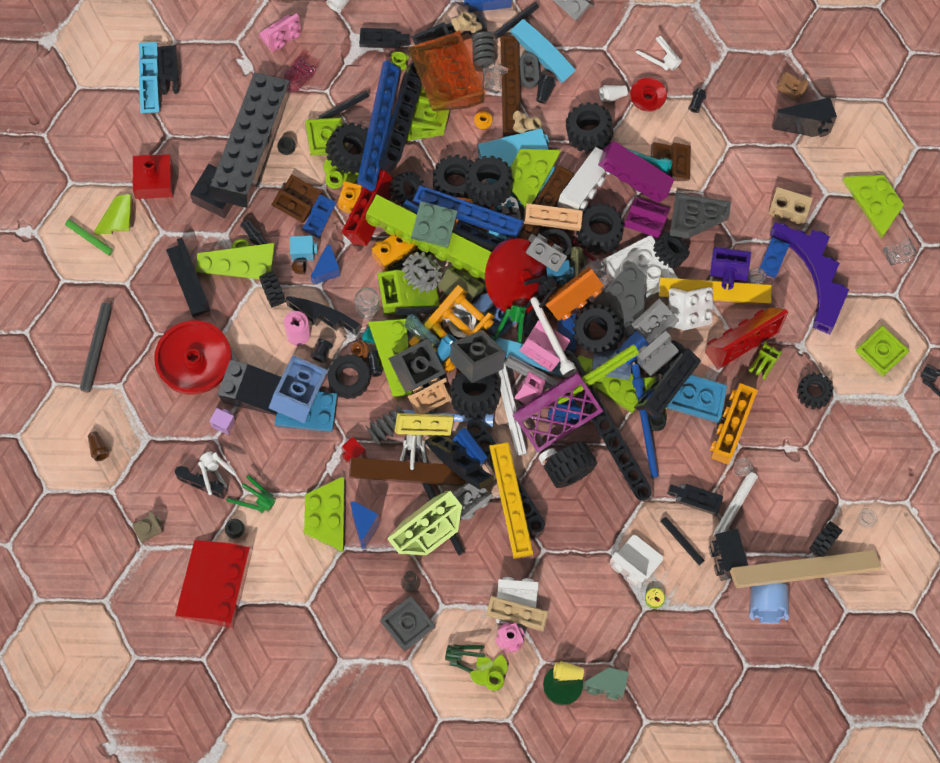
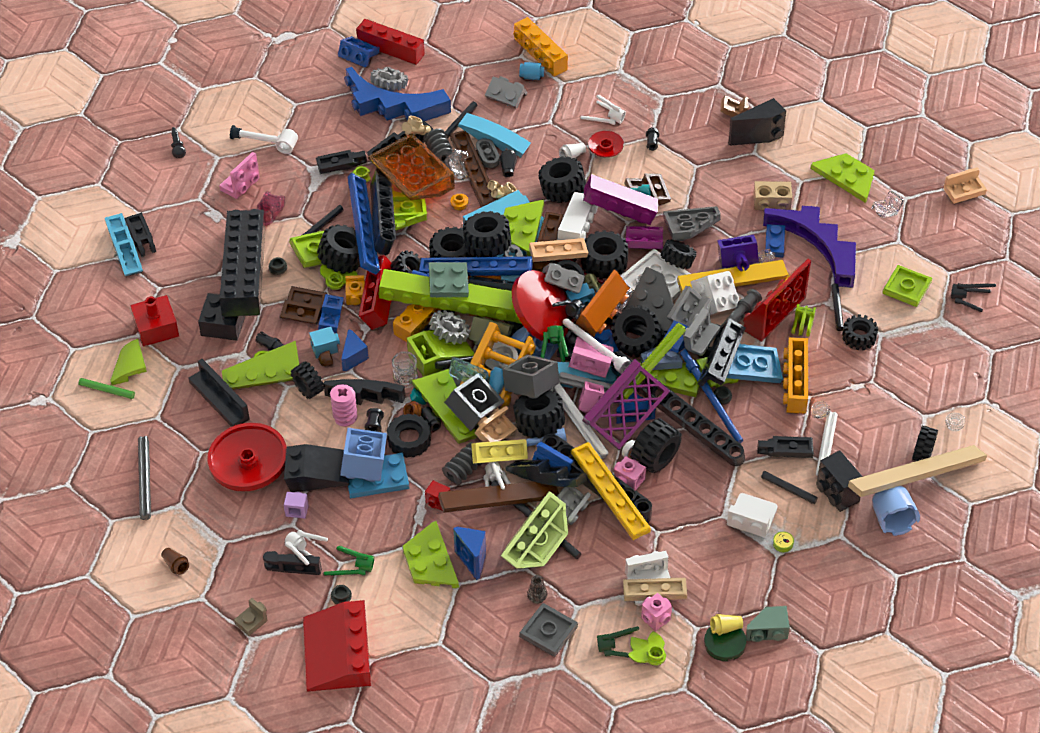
camera: 15 degrees left, 20 degrees down
none -> bright pink brick [613,456,646,490]
none -> dark grey pin [721,289,762,326]
none -> black bar [831,283,844,331]

